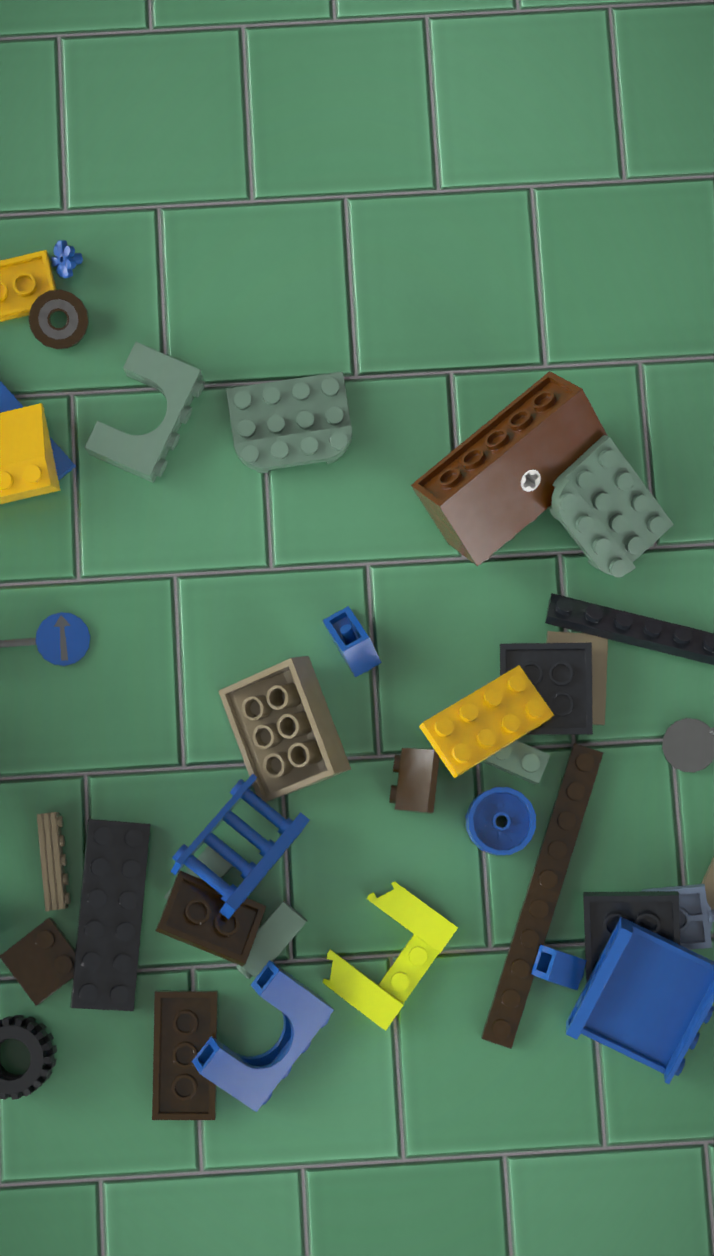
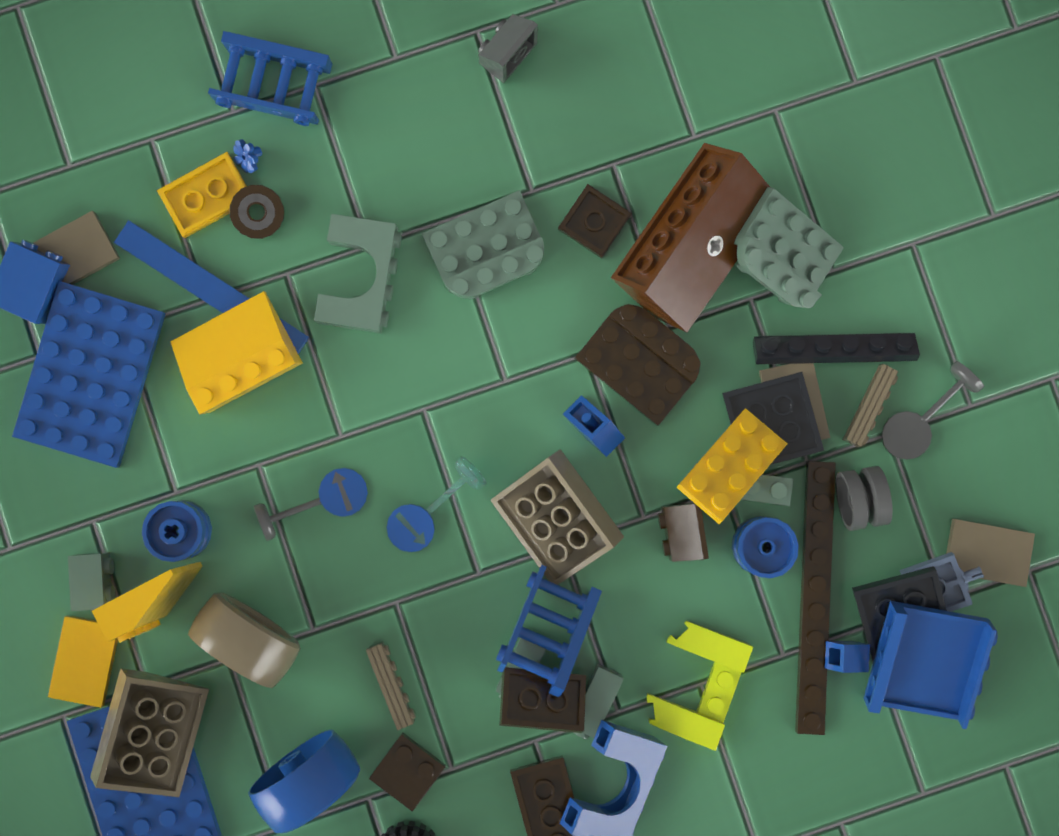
camera: 20 degrees left, 5 degrees up
black plate [70,819,150,1011] -> none
none -> blue fence [208,31,332,126]
none -> piece [387,456,487,552]
none -> dark grey slope [478,14,538,83]
none -> dark brown tile [558,184,632,259]
none -> dark brown plate [574,304,701,426]
none -> dark grey wheel [835,466,893,531]
none -> dark tan piece [842,364,898,447]

